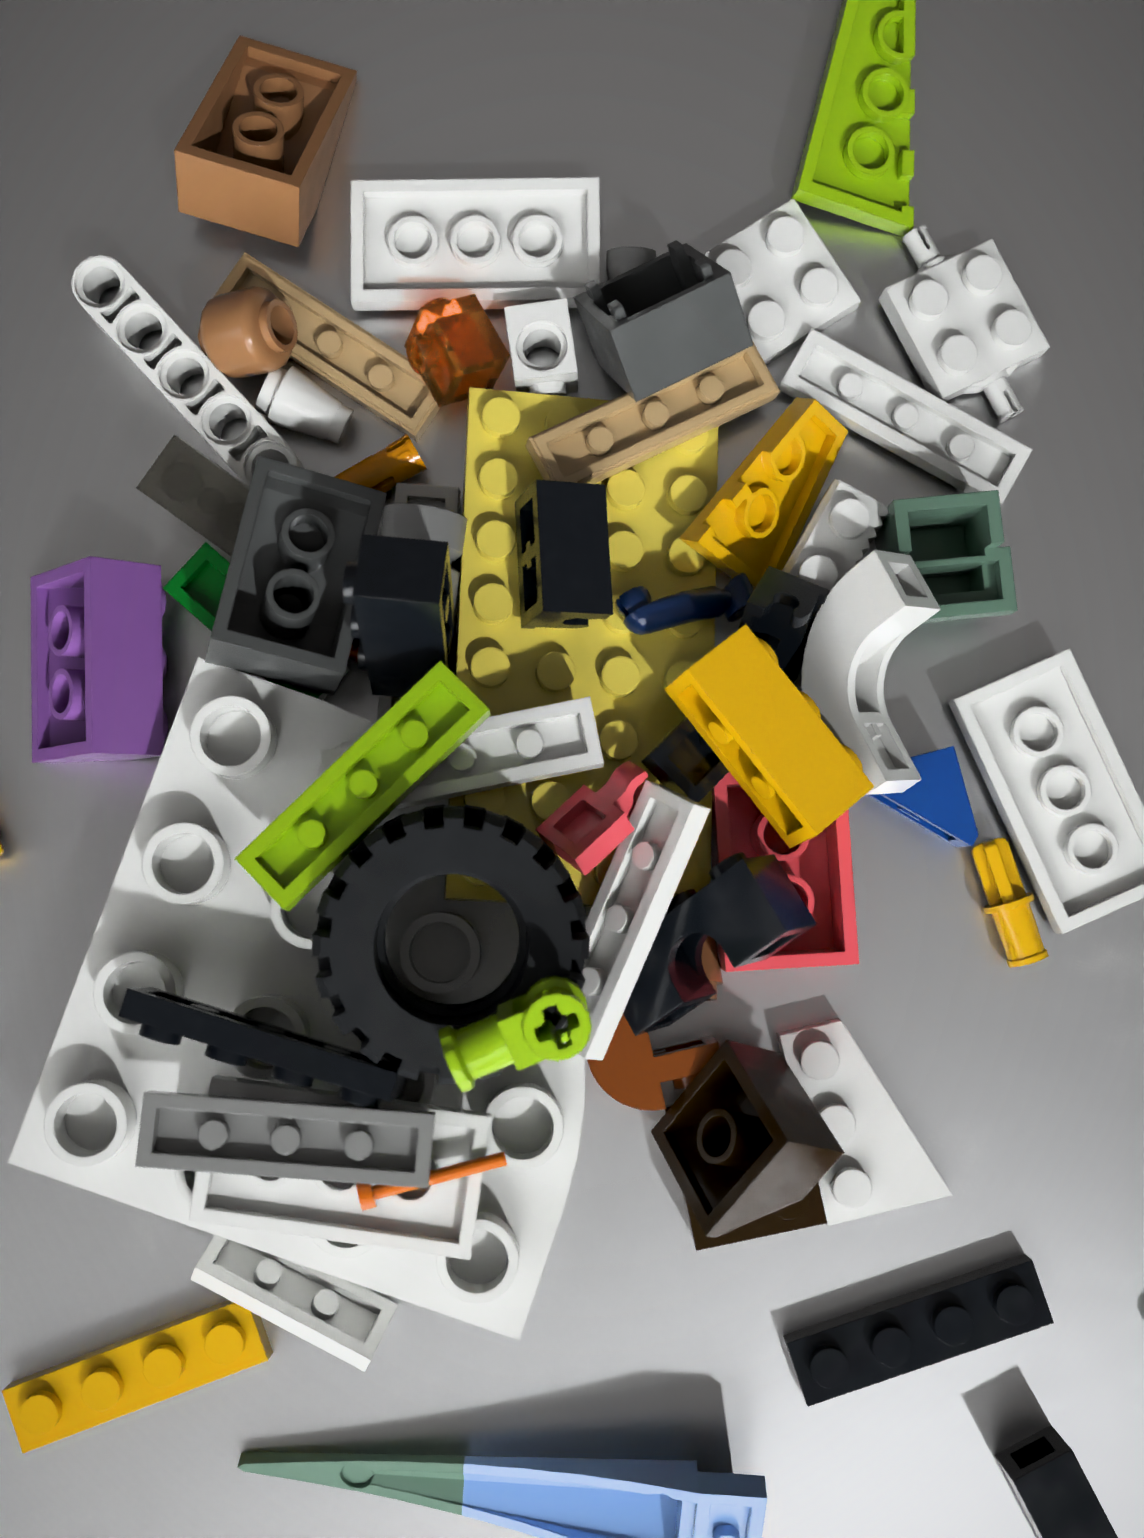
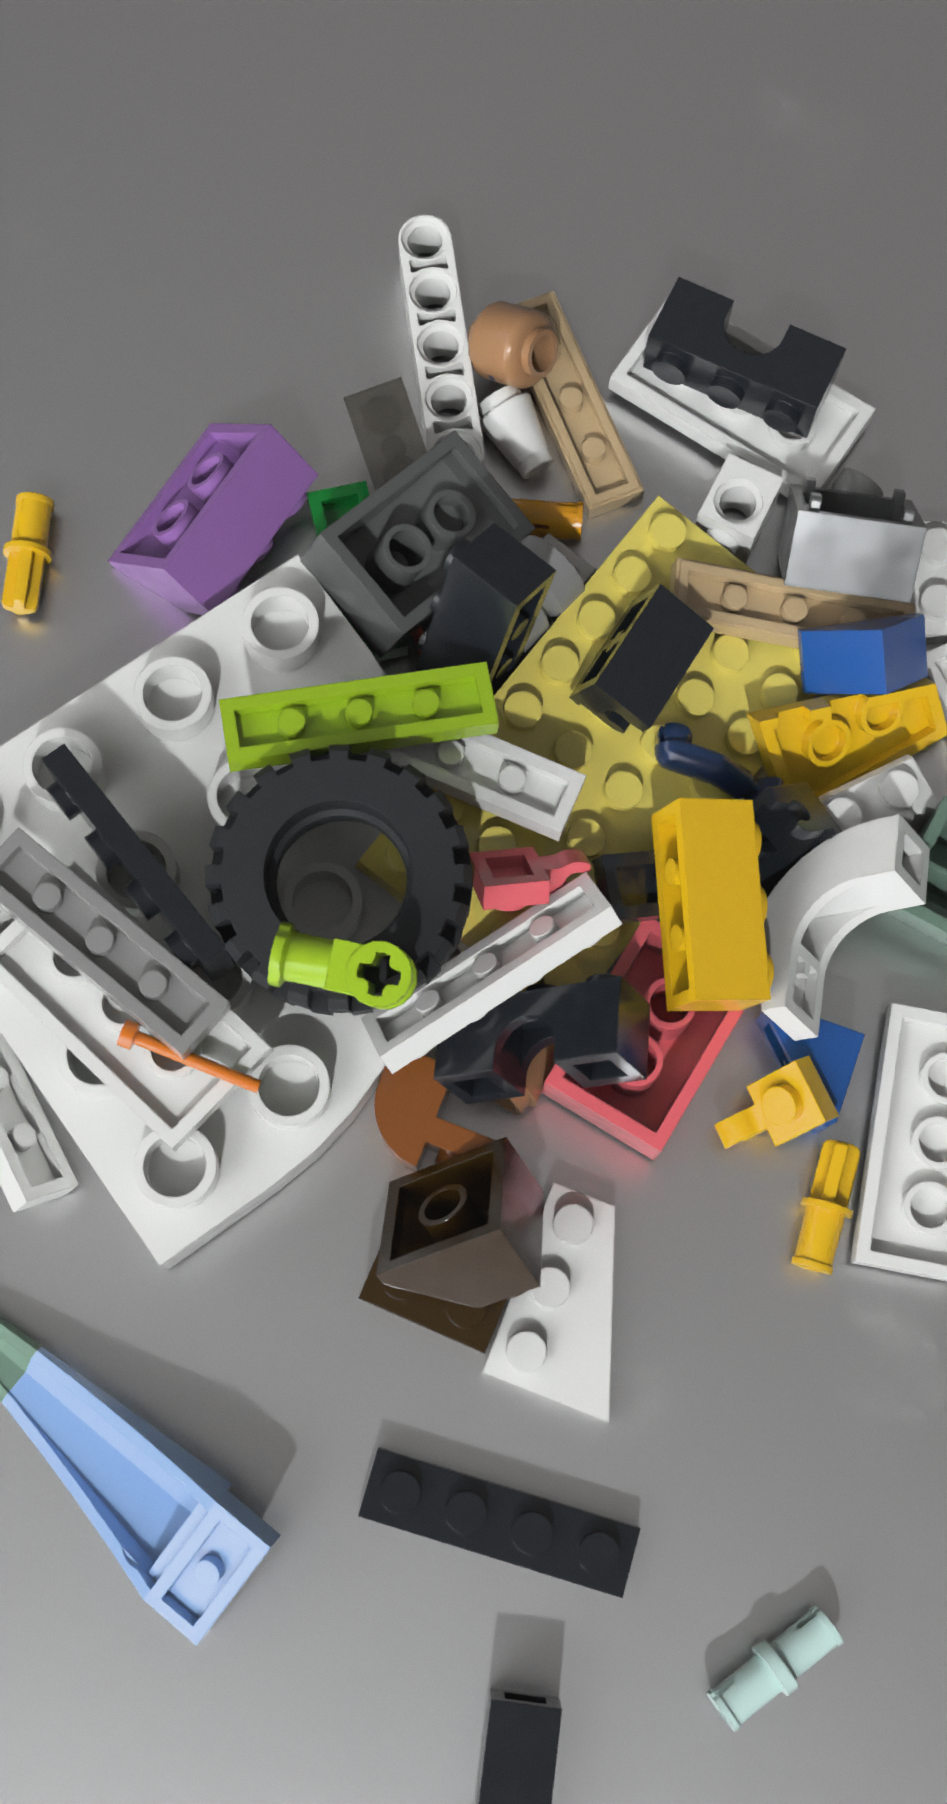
camera: 30 degrees right, 10 degrees down
medium nougat slope [174,35,357,248] -> none
clear orange brick [404,294,510,407] -> none
none -> black arch [643,277,847,438]
none -> yellow plate [714,1056,839,1149]
none -> blue slope [798,613,928,694]

